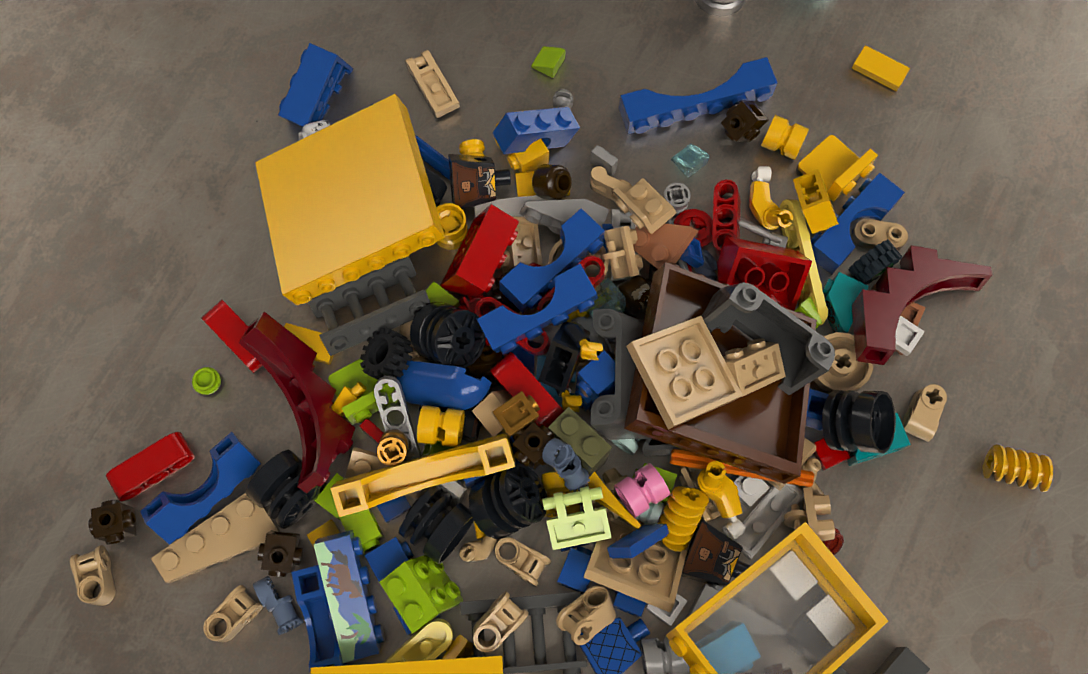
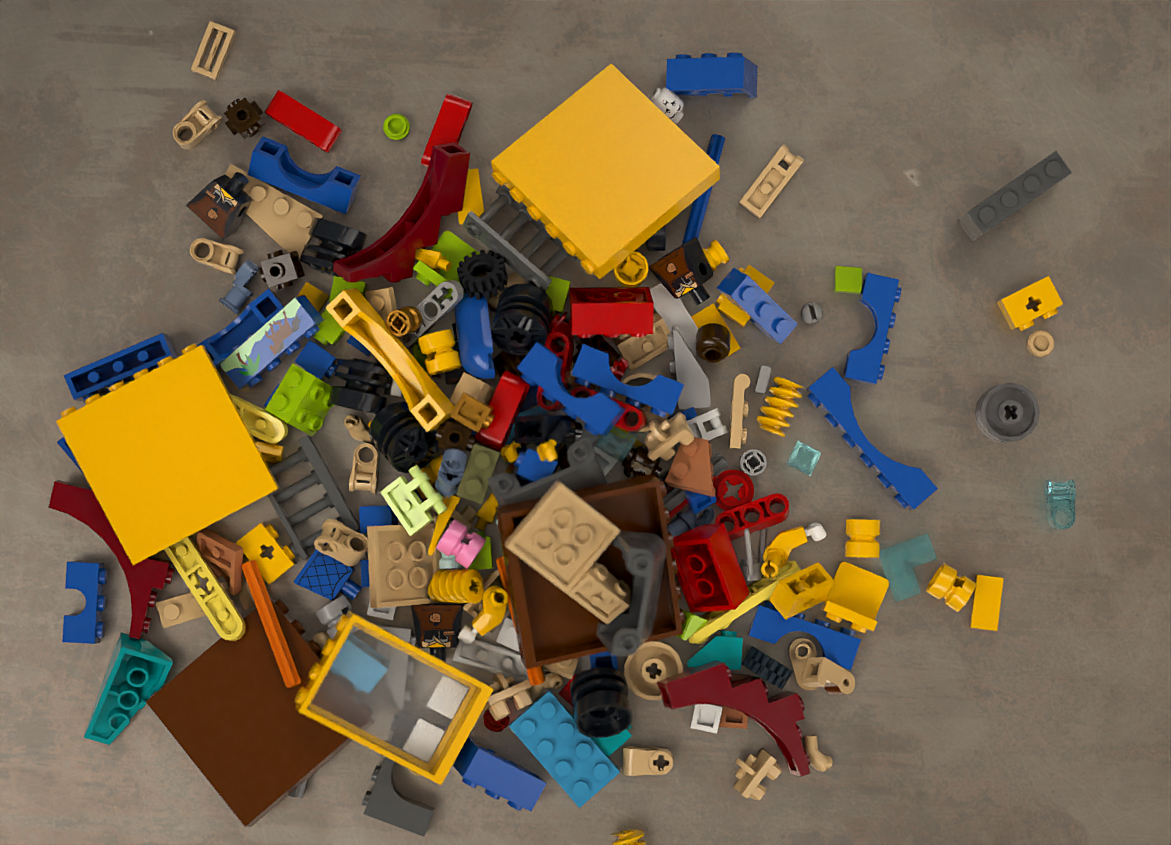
camera: 70 degrees right, 15 degrees up
red tile [359,419,384,444] -> none
tan piece [473,591,529,653] -> none
blue tile [607,524,669,558] -> none
tan bracket [613,178,677,234] -> none
dark brown brick [721,100,769,142] -> none
none -> torso [186,172,252,239]
none -> tan tile [190,21,236,81]
none -> blue wedge [452,737,547,811]
none -> yellow piece [474,464,514,531]
none -> dark azure brick [509,689,620,808]
none -> tan hips [733,748,782,801]
none -> yellow piece [756,377,804,437]
none -> tan leg [801,657,855,695]
none -> tan arm [804,735,833,772]
none -> blue arch [842,273,902,385]
none -> clear light blue plate [879,534,937,602]
none -> yellow wheel [926,563,977,612]

